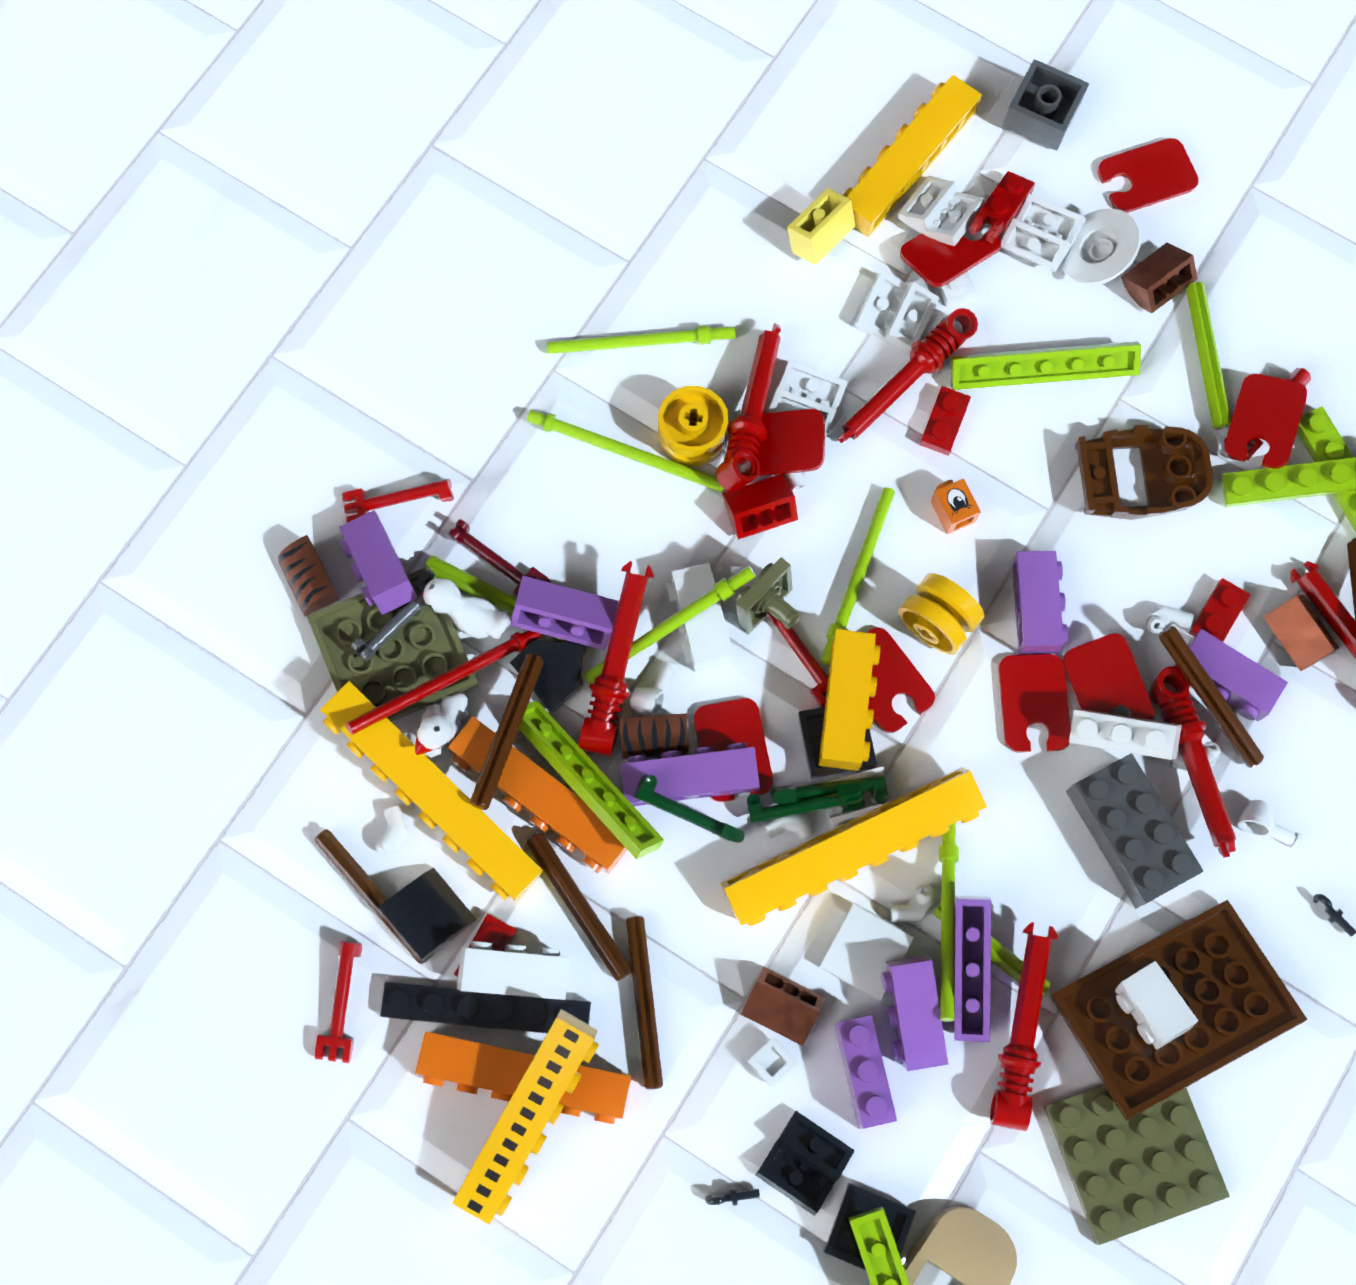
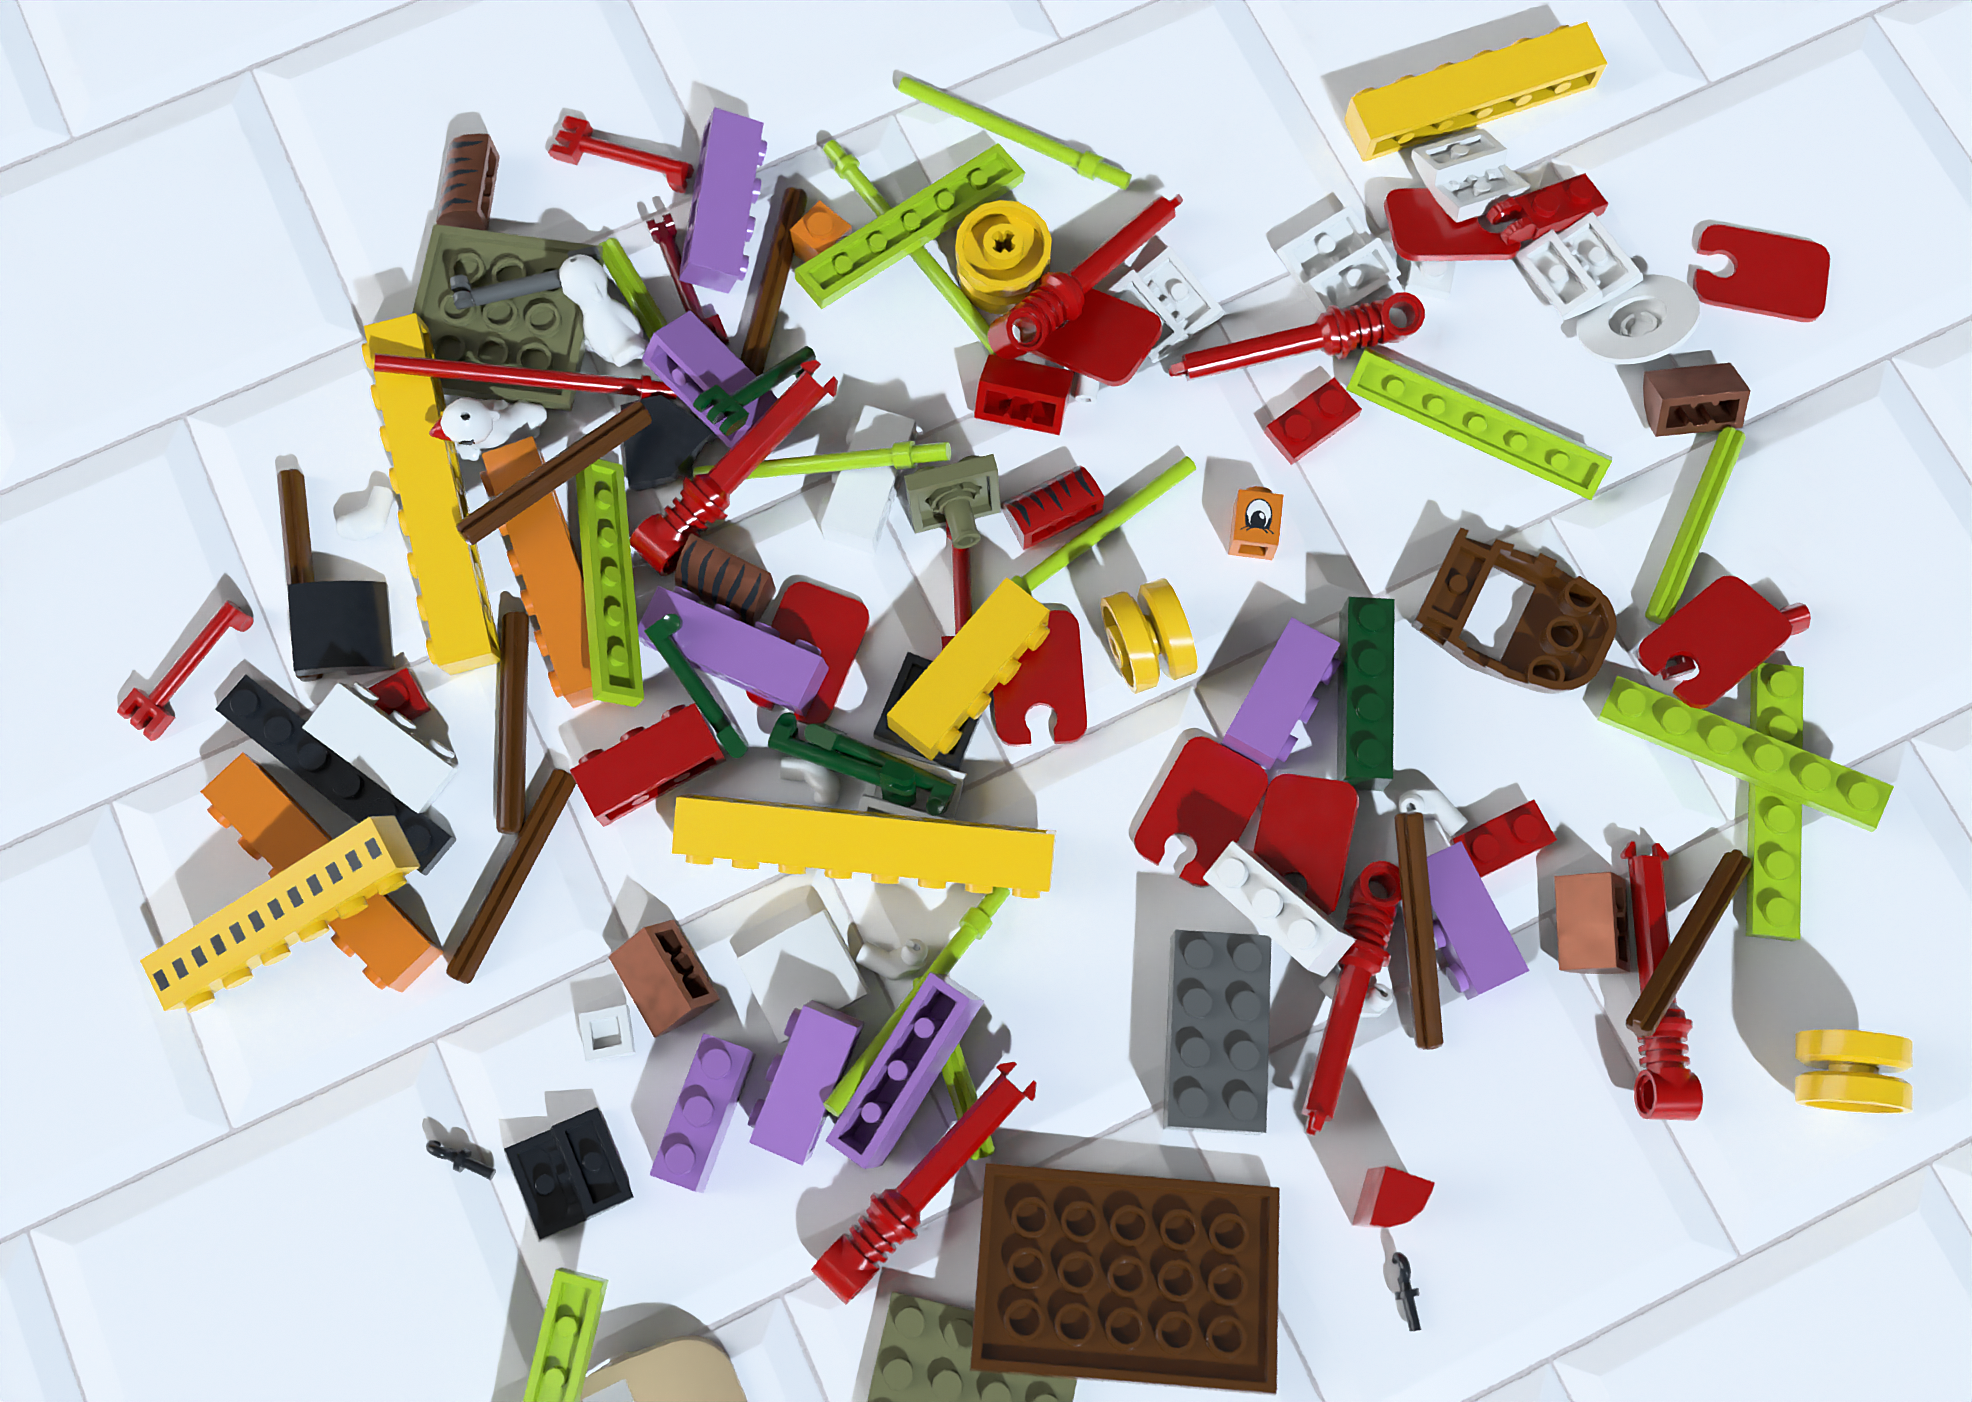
camera: 35 degrees right, 0 degrees up
medium lavender brick [339,510,418,615] -> none
white bar [630,661,678,717] -> none
light yellow brick [787,188,855,265] -> none
black plate [823,1183,916,1270] -> none
dark grey brick [1002,59,1090,151] -> none
white brick [1115,961,1198,1050] -> none
white bar [1238,800,1303,849] -> none
none -> red brick [570,703,726,827]
none -> medium lavender brick [678,107,768,294]
none -> dark green hinge [693,346,816,436]
none -> reddish brown axle [740,186,808,377]
none -> orange brick [790,200,853,263]
none -> lime plate [794,142,1025,310]
none -> red brick [1000,465,1105,551]
none -> dark green brick [1337,596,1395,791]
none -> red brick [1352,1166,1435,1228]

